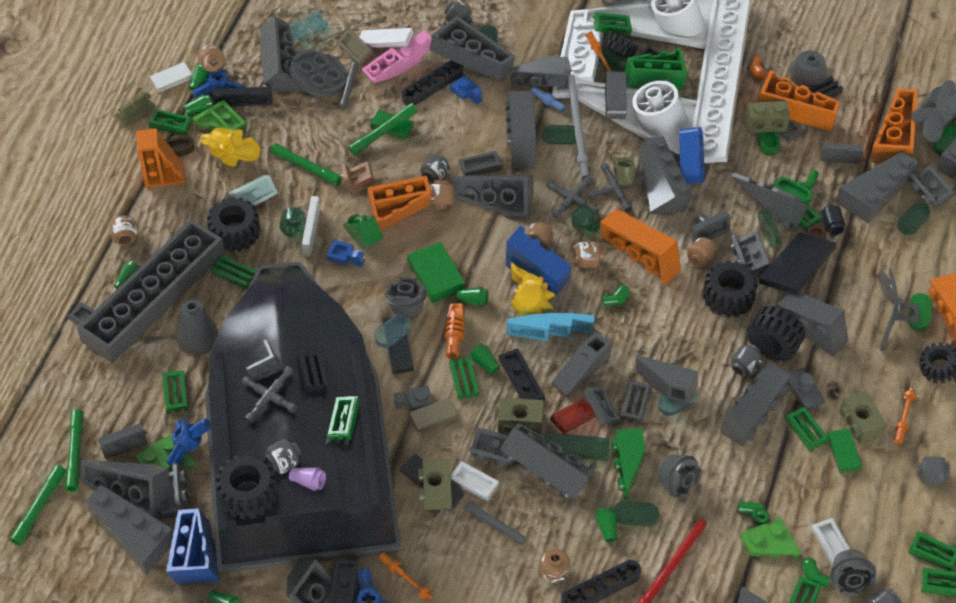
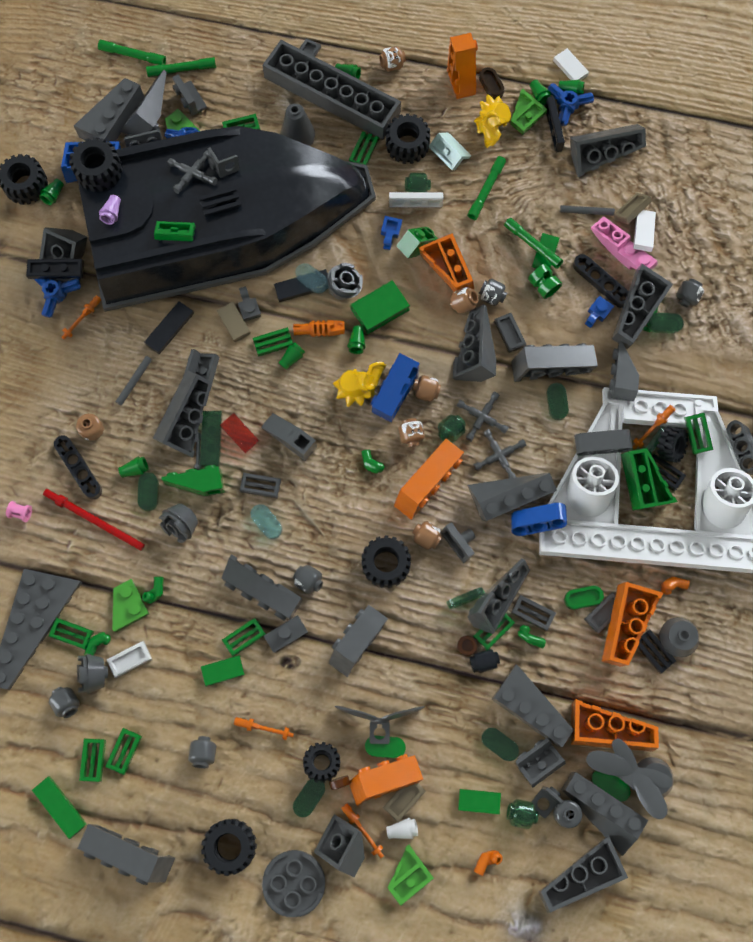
camera: 85 degrees right, 20 degrees up
olive hinge [114,91,156,127] -> none
green tile [148,109,193,136] -> none
medium nougat head [198,44,225,72] -> none
dark grey head [264,439,301,474] -> none
clear light blue hinge [290,11,328,40] -> none
dark grey tile [290,49,347,97] -> none
medium nougat bracket [341,161,375,190] -> none
olive brick [418,459,452,510] -> none
white tile [450,461,499,502] -> none
black tile [498,348,545,402] -> none
olive brick [498,397,543,434] -> none
medium azure slope [507,313,595,341] -> none
medium blue bar [531,86,566,112] -> none
light grey bar [567,74,589,179] -> none
dark grey tile [584,387,622,426] -> none
olive piece [613,155,635,185] -> none
dark grey slope [636,355,698,404] -> none
dark grey bracket [731,231,771,275] -> none
olive brick [745,101,790,133] -> none
black tyre [746,305,806,361] -> none
black tile [759,232,836,295] -> none
green tile [774,177,812,205] -> none
dark grey tile [820,143,863,163] -> none
olive brick [839,390,887,444] -> none
none -> dark grey hinge [194,432,202,470]
none -> dark grey tile [511,595,556,631]
none -> green wheel [528,264,562,299]

